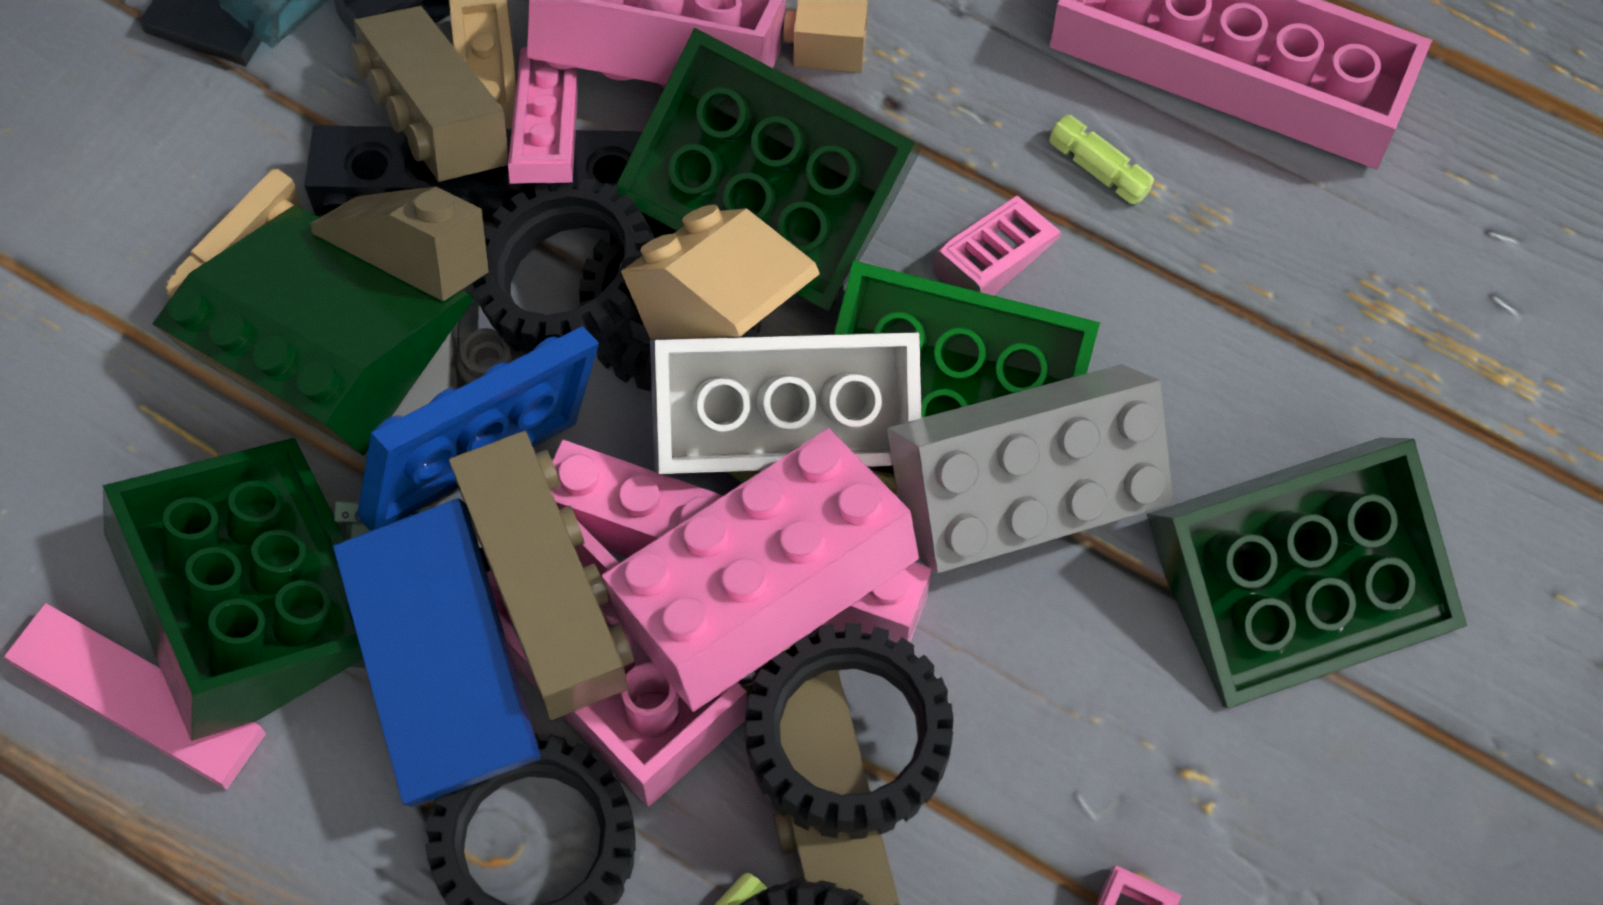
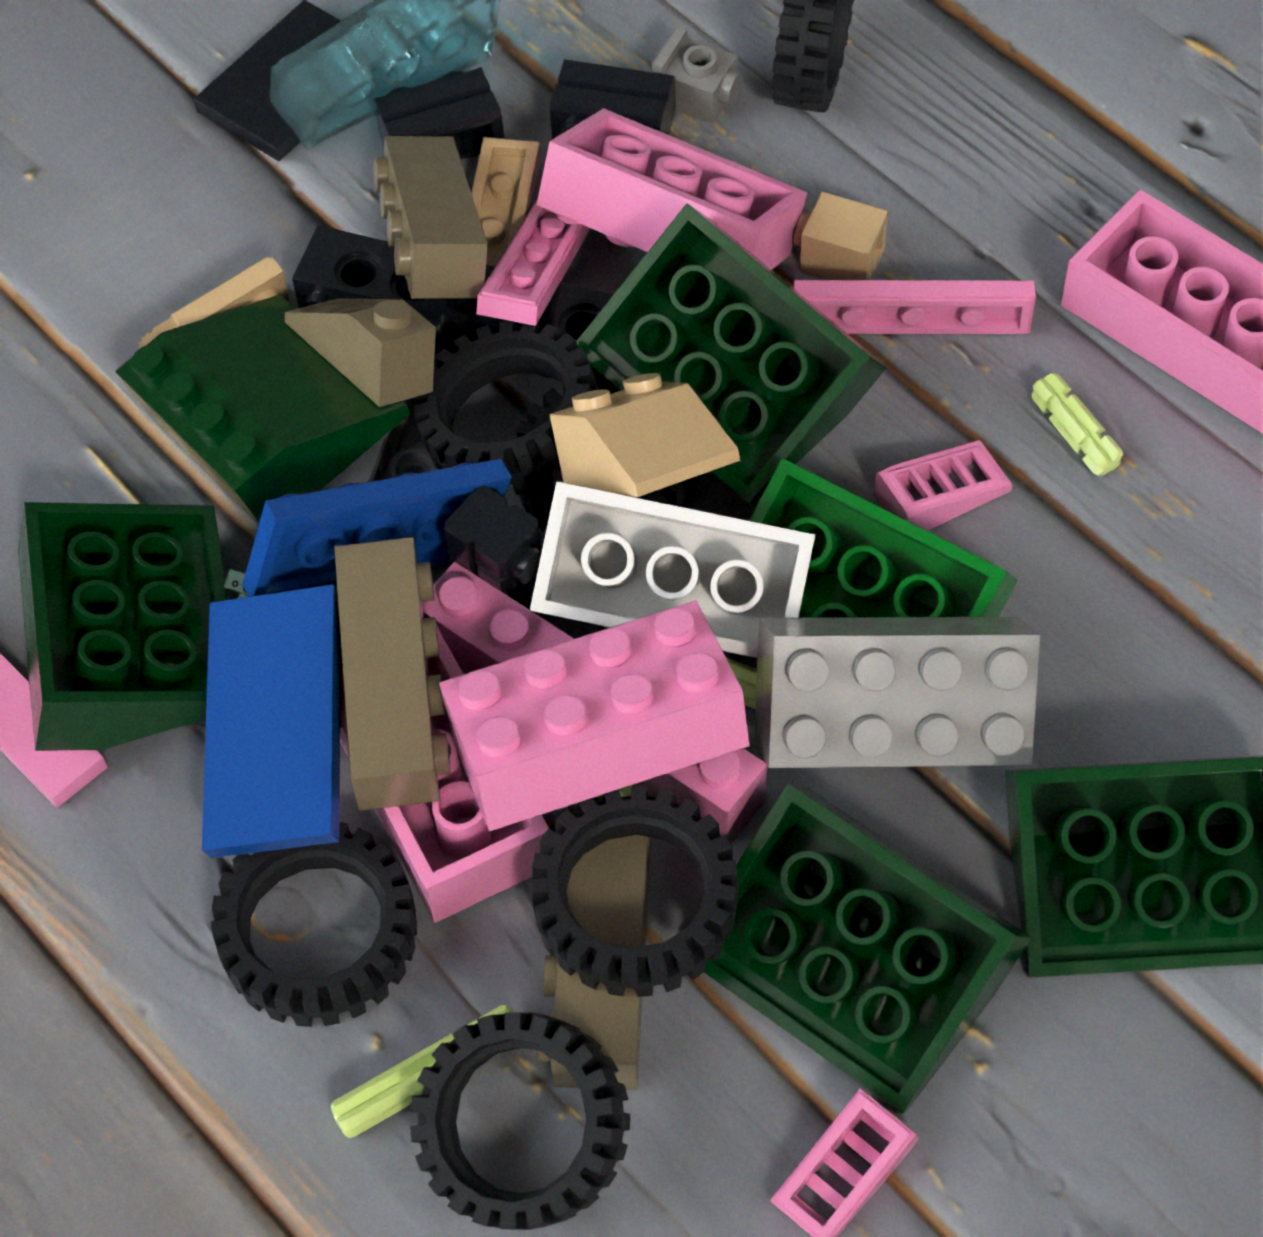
camera: 20 degrees right, 5 degrees down
none -> black brick [444,486,542,614]
none -> dark green slope [704,783,1032,1114]
none -> bright pink tile [794,280,1036,334]

